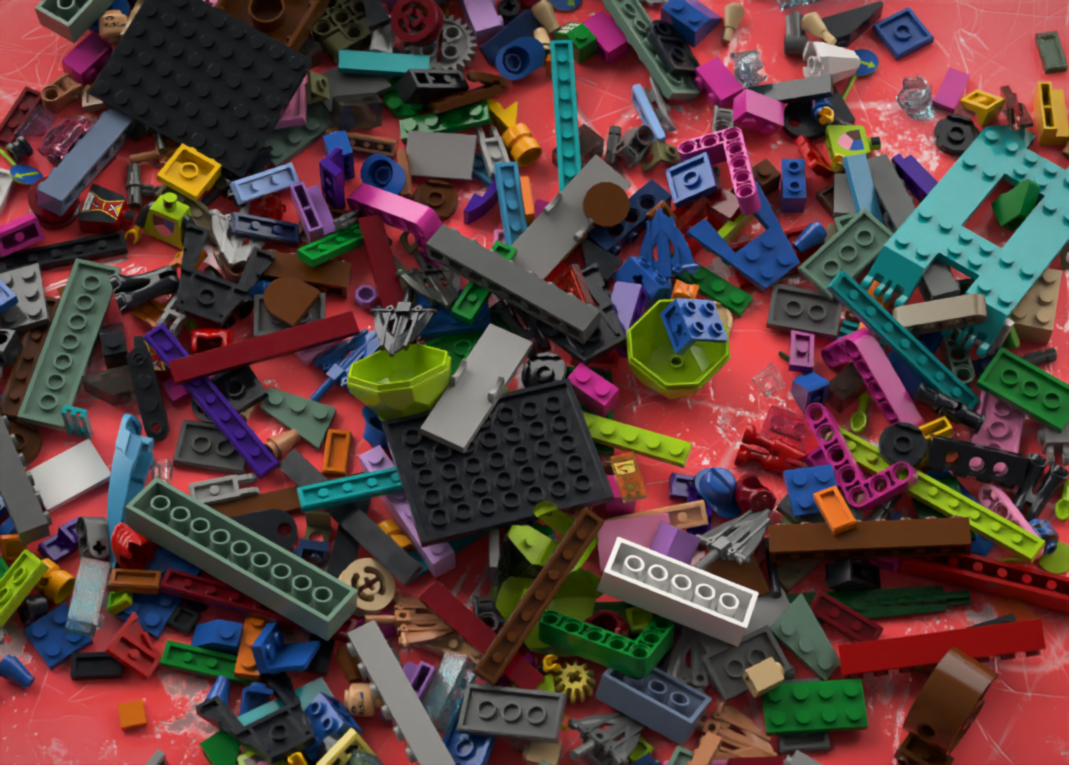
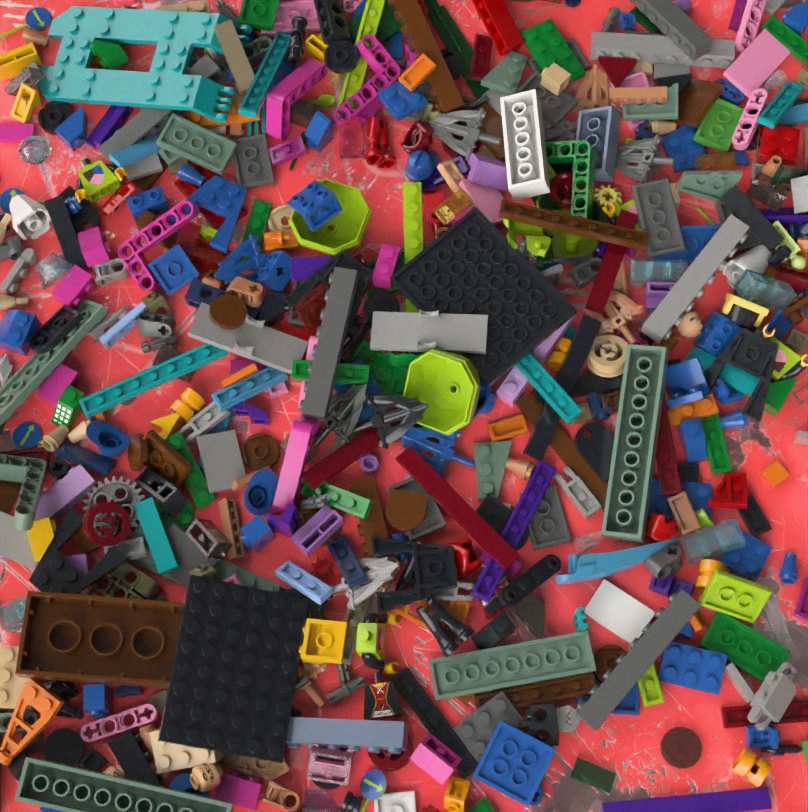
camera: 110 degrees left, 10 degrees up
none -> light grey hinge [0,248,38,296]
none -> blue slope [55,107,88,152]
none -> nougat piece [225,276,263,308]
none -> red torso [421,188,445,233]

